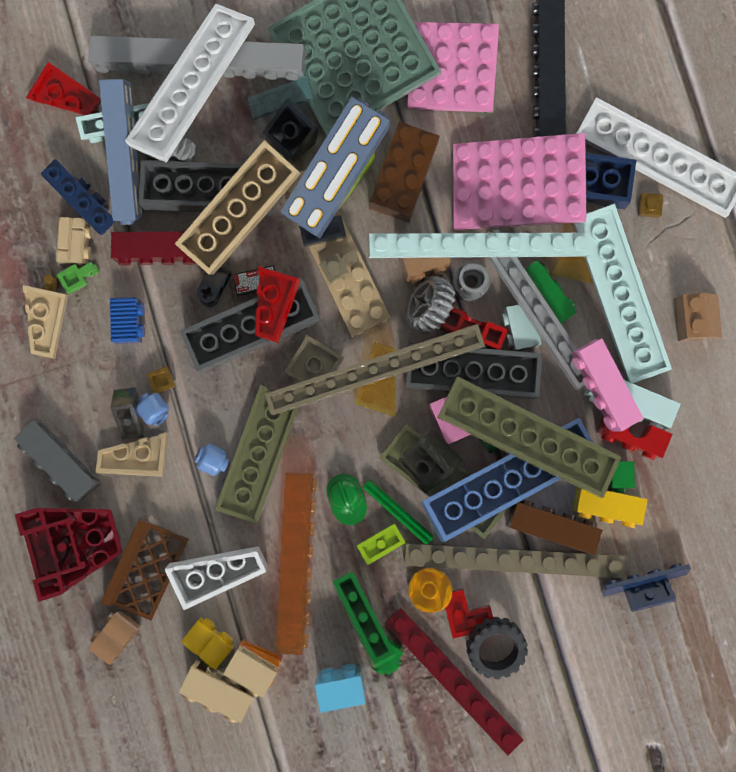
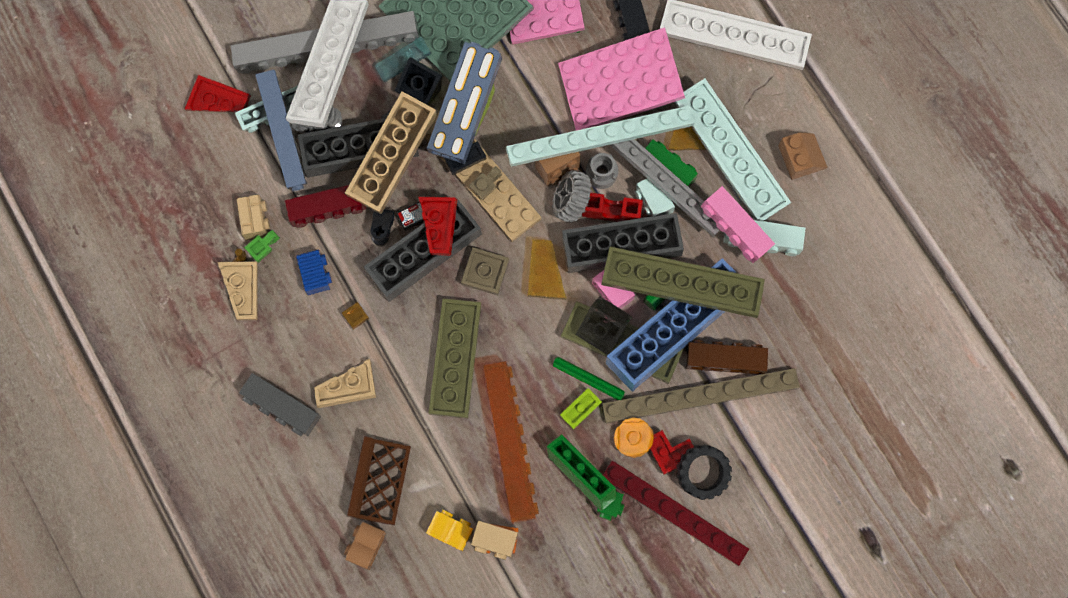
camera: 10 degrees left, 10 degrees down
dark red wedge [14,508,123,602] -> none
dark blue bracket [41,159,116,235] -> none
clear smoke slope [110,387,144,439] -> none
medium blue head [136,393,169,426] -> none
white wedge [164,546,268,610] -> none
tan brick [179,657,254,723] -> none
medium blue head [194,444,229,476] -> none
dark tan plate [265,324,485,415] -> none
medium azure brick [315,663,366,713] -> none
green piece [326,474,367,526] -> none
reddish brown brick [369,121,440,223] -> none
yellow brick [572,487,648,528] -> none
dark blue slope [585,153,637,209] -> none
red arch [596,415,673,461] -> none
dark blue bracket [601,563,691,612] -> none
green brick [608,461,635,492] -> none
pearl gold plate [638,193,663,218] -> none

